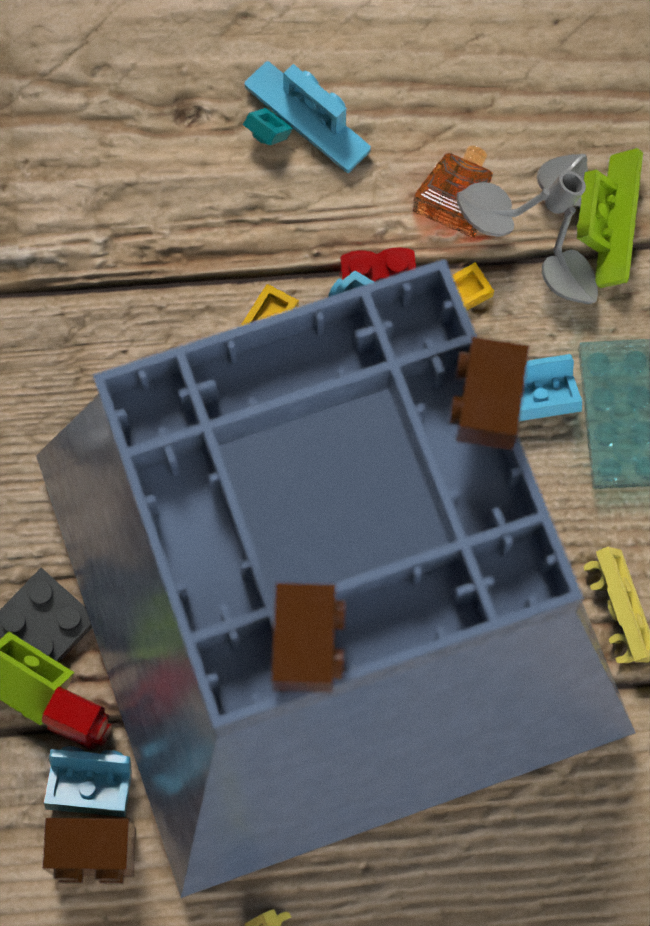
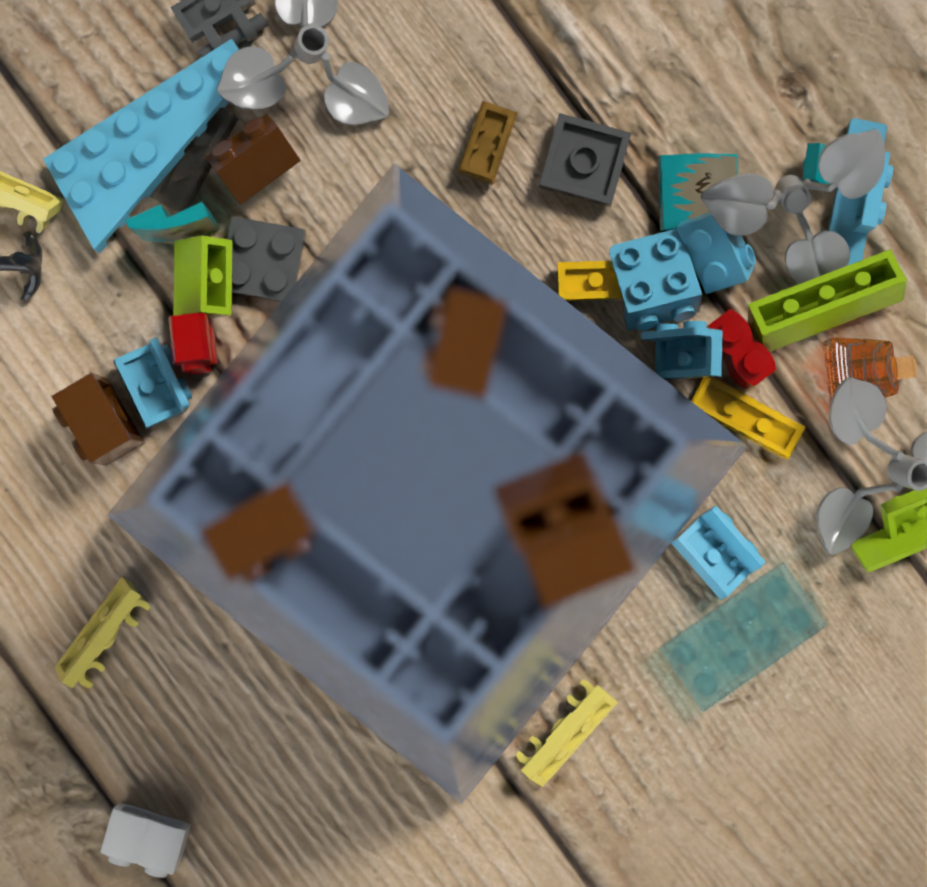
camera: 60 degrees right, 15 degrees up
none -> reddish brown brick [420,289,508,402]
none -> pearl gold plate [458,100,518,185]
none -> reddish brown brick [492,450,611,554]
none -> dark grey plate [539,113,631,207]
none -> medium azure bracket [609,229,702,331]
none -> slope [657,153,739,231]
none -> medium azure bracket [677,212,756,294]
none -> light grey plant [701,129,885,284]
none -> lime brick [748,249,907,352]

